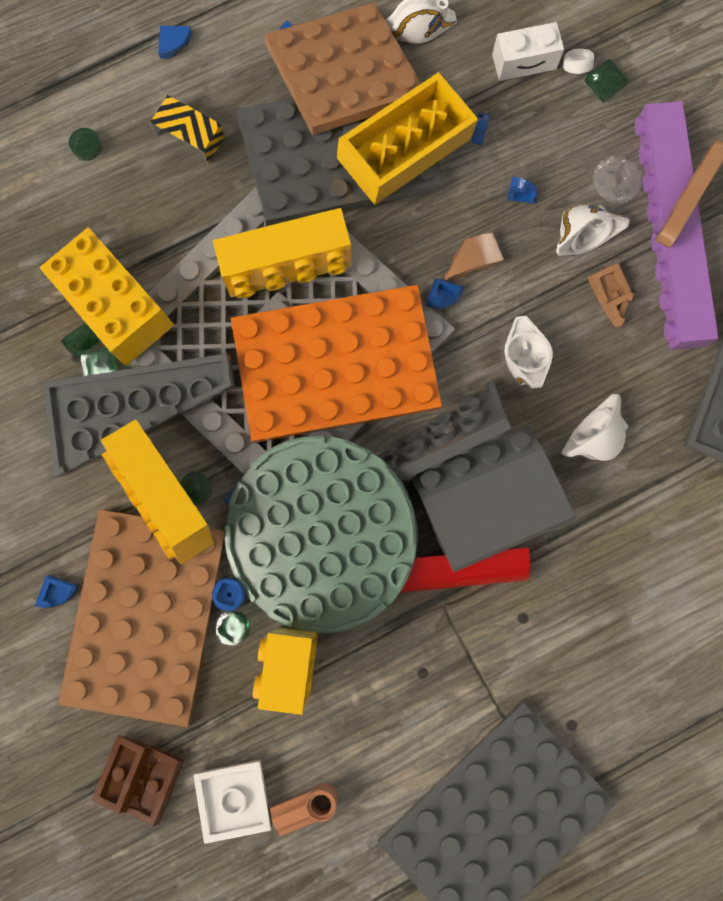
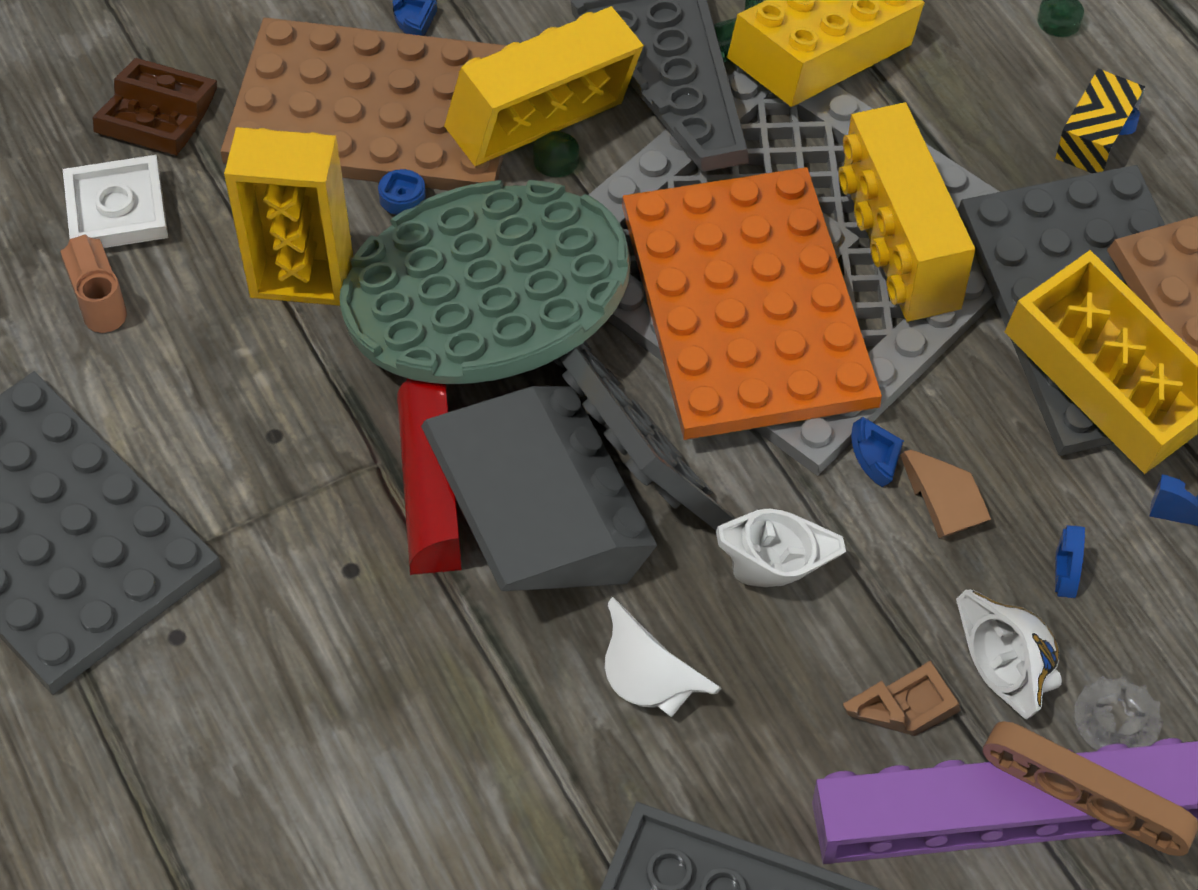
camera: 90 degrees right, 25 degrees down
clear green tile [216,611,250,646] -> none

